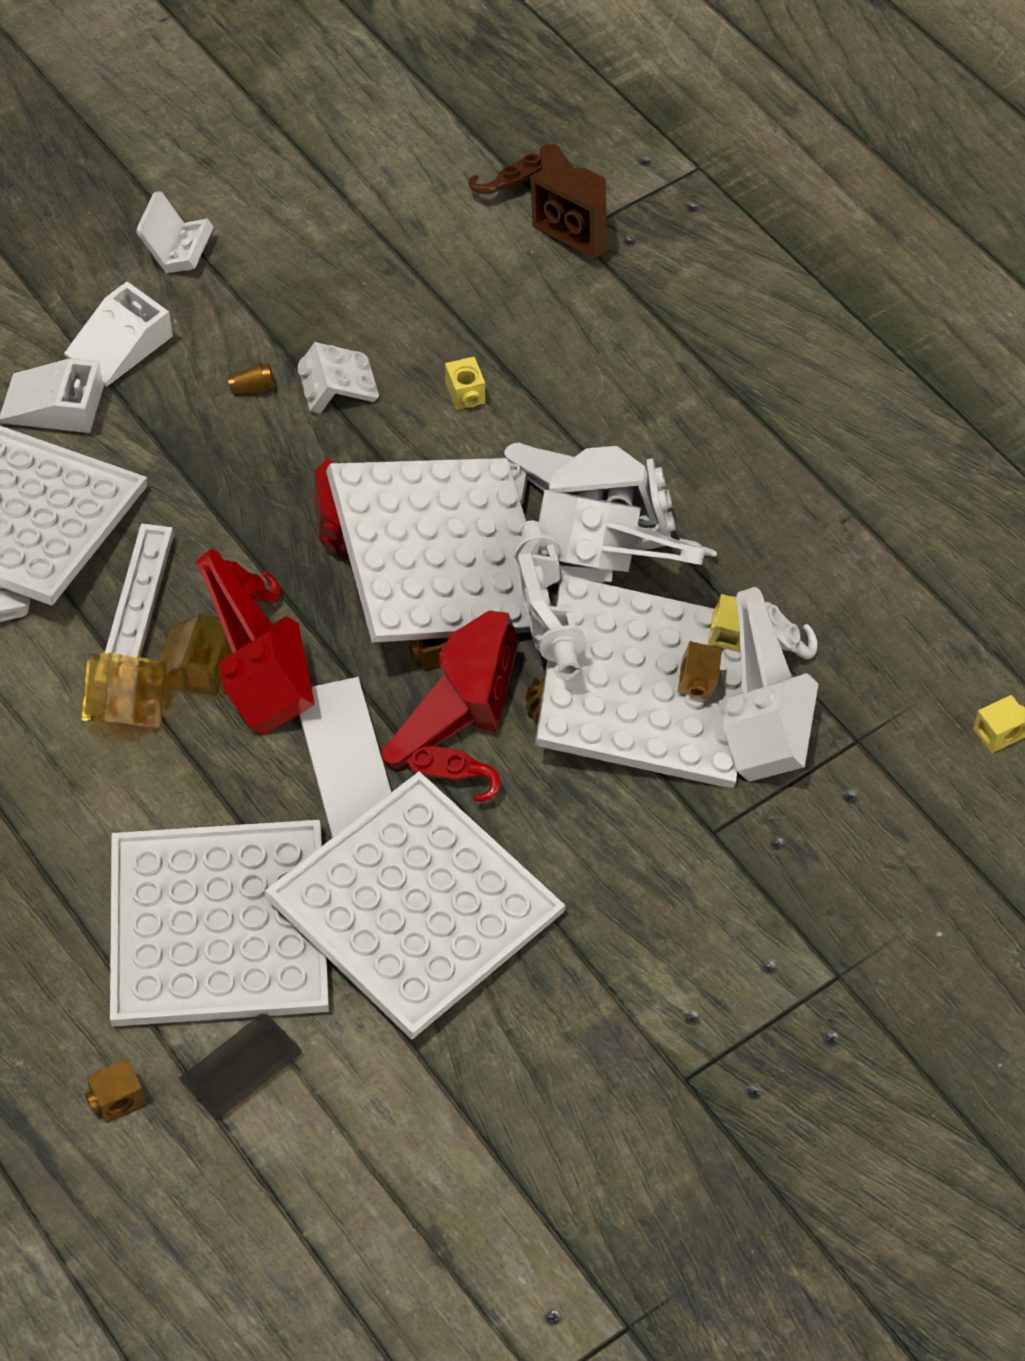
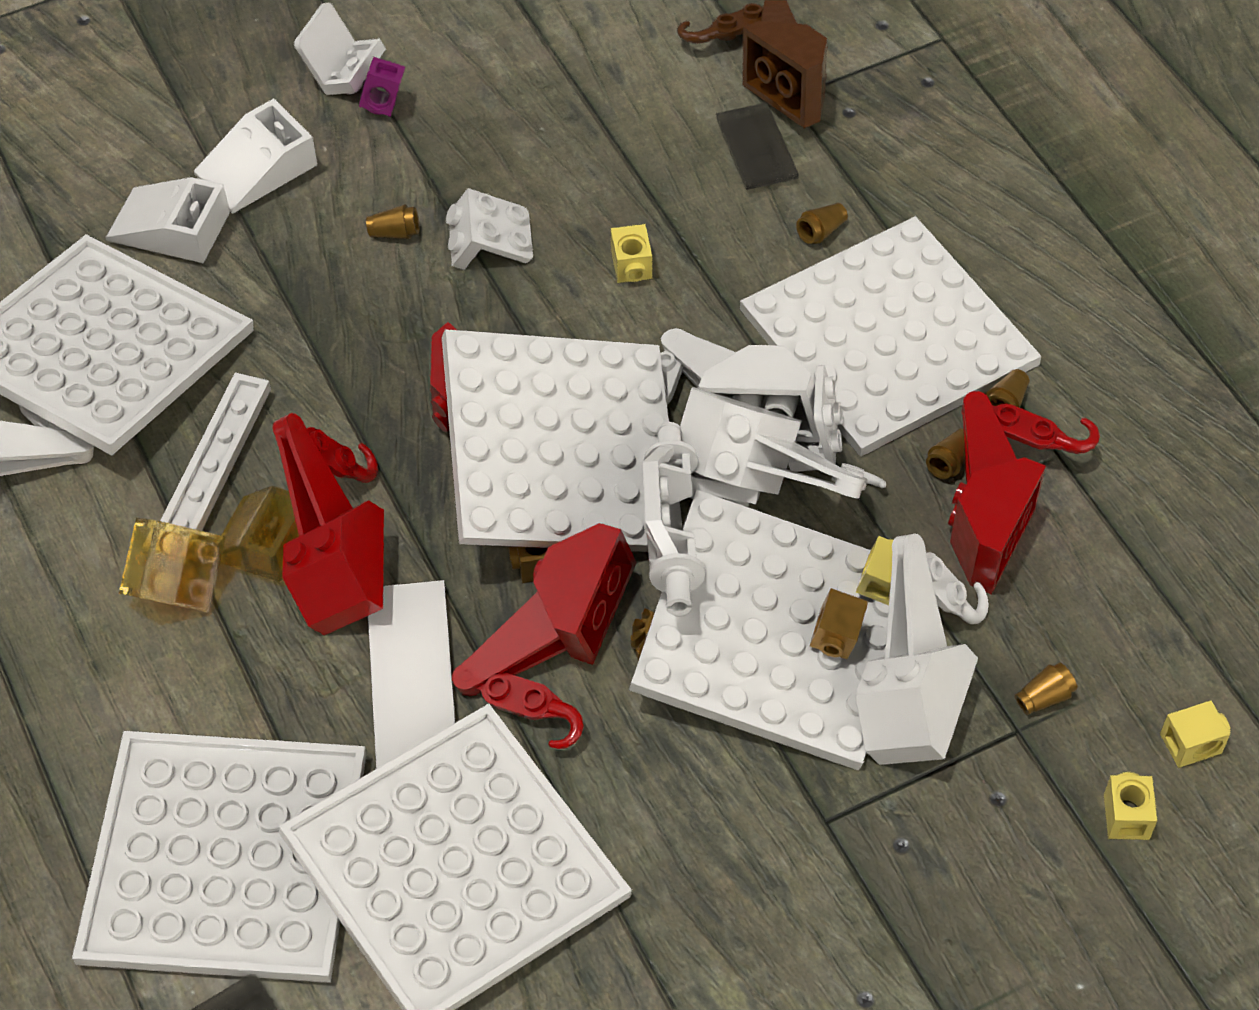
camera: 10 degrees right, 0 degrees up
none -> magenta brick [359,56,405,117]
none -> clear smoke piece [716,102,799,190]
none -> white plate [740,216,1042,457]
none -> pearl gold cone [796,203,848,244]
none -> pearl gold cone [926,428,965,479]
none -> red slope [948,391,1100,595]
none -> pearl gold cone [986,369,1030,408]
none -> pearl gold cone [1015,662,1078,715]
none -> light yellow brick [1104,772,1157,840]

